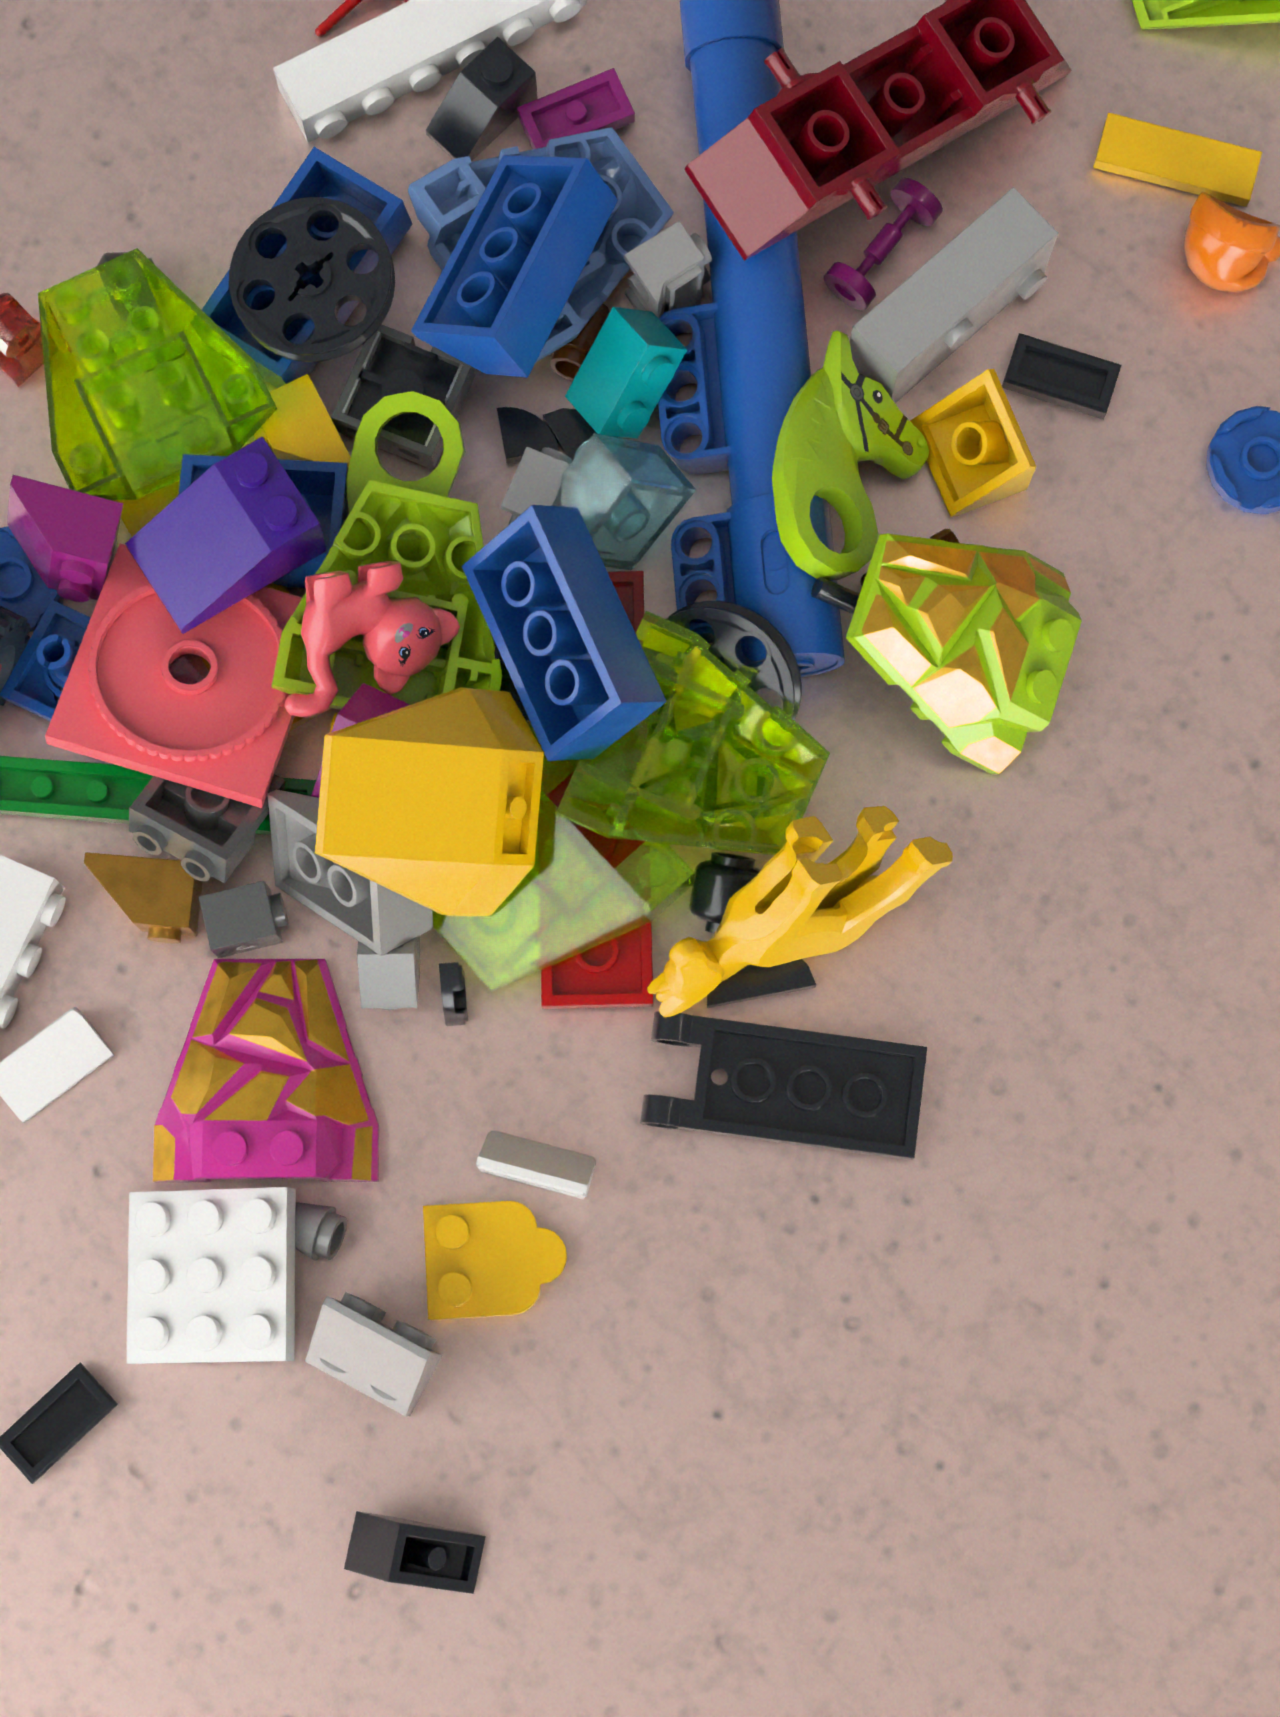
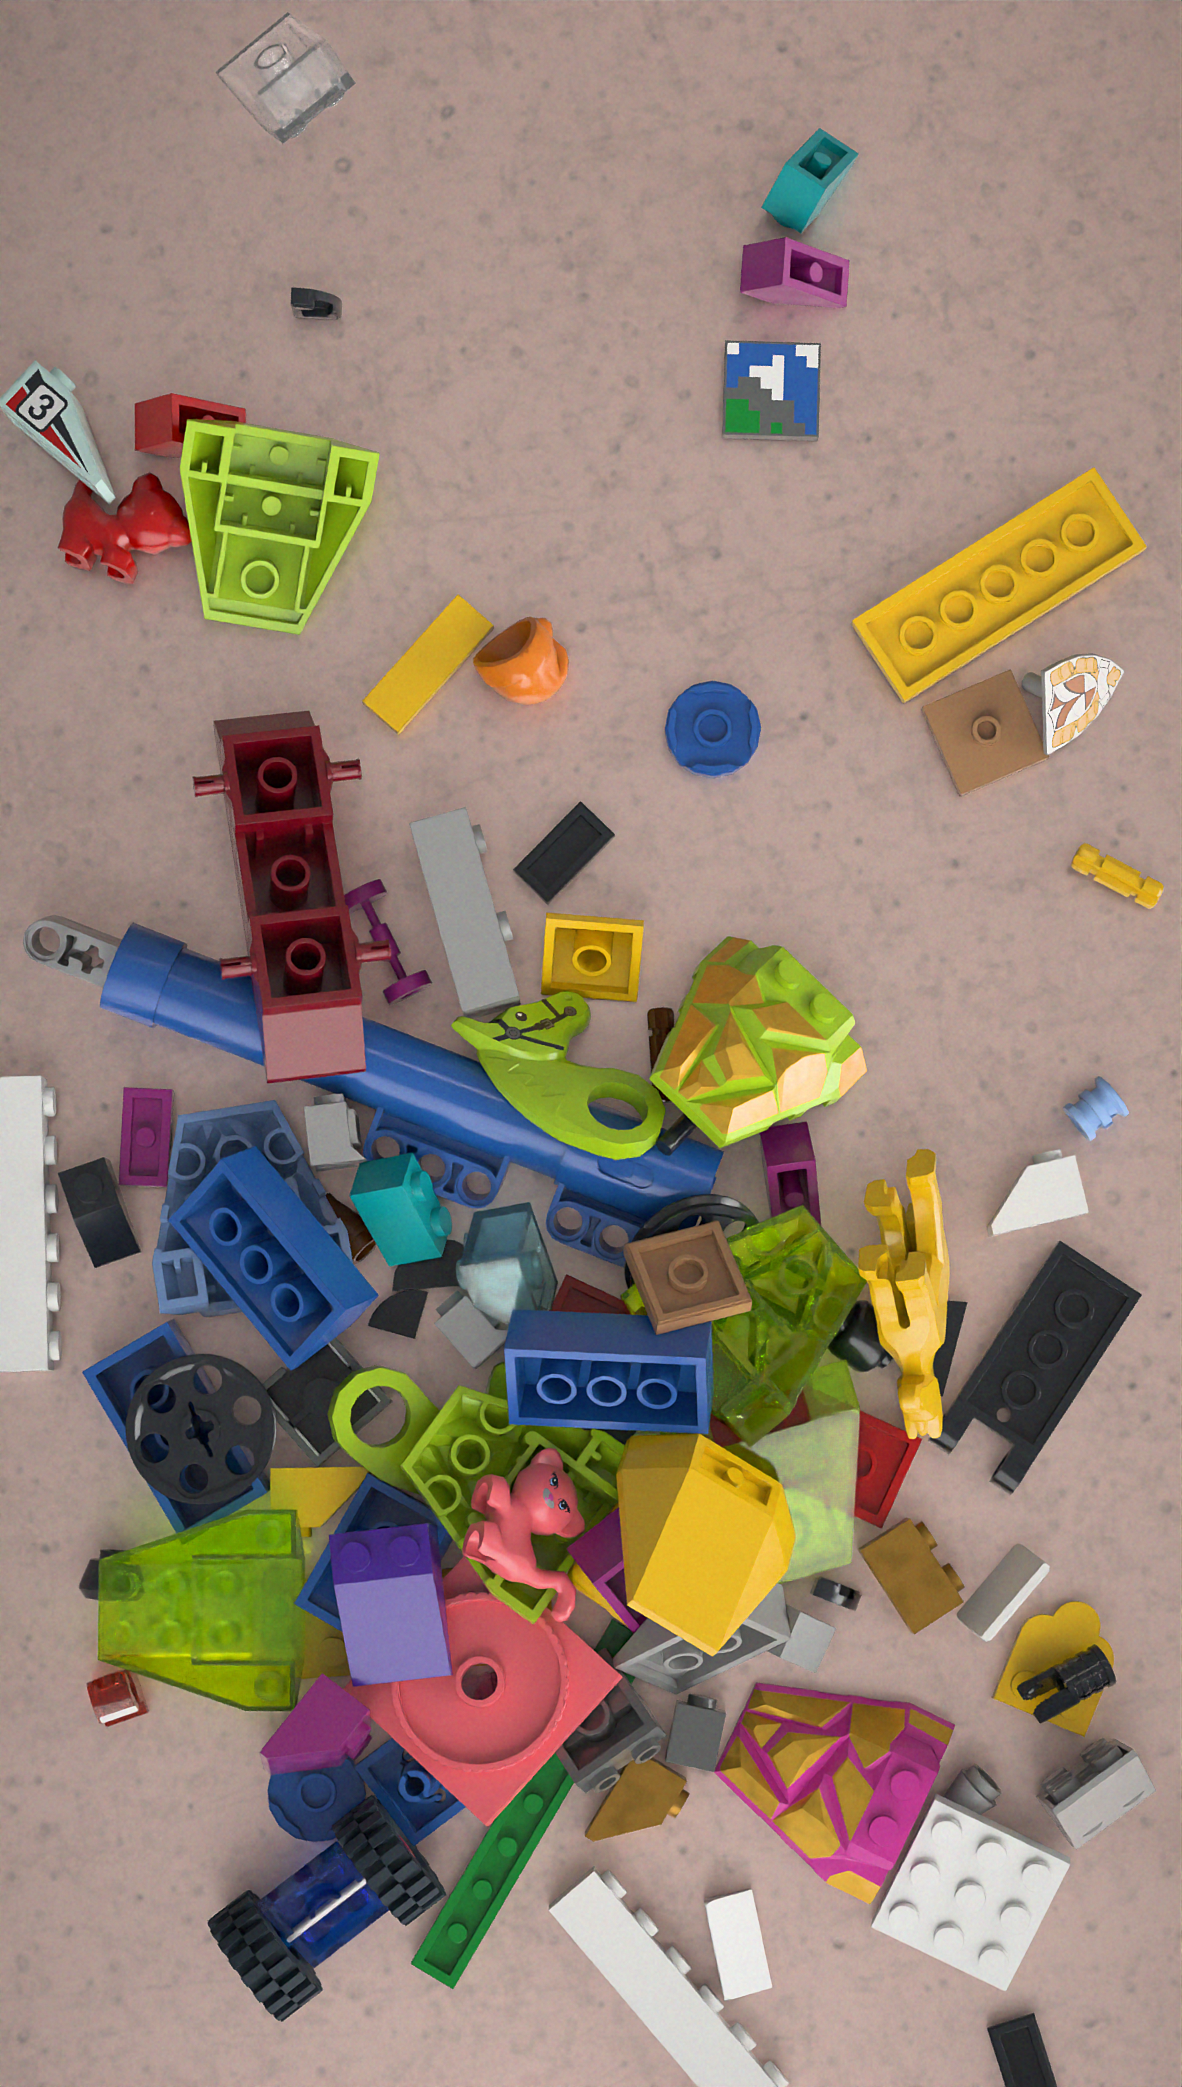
camera: 65 degrees left, 5 degrees up
none -> medium nougat plate [623,1221,752,1335]
none -> magenta slope [759,1121,822,1233]
none -> pearl gold brick [857,1518,965,1634]
none -> white slope [987,1149,1089,1237]
none -> black hinge [1016,1644,1116,1724]
none -> light blue bush [1063,1076,1129,1141]

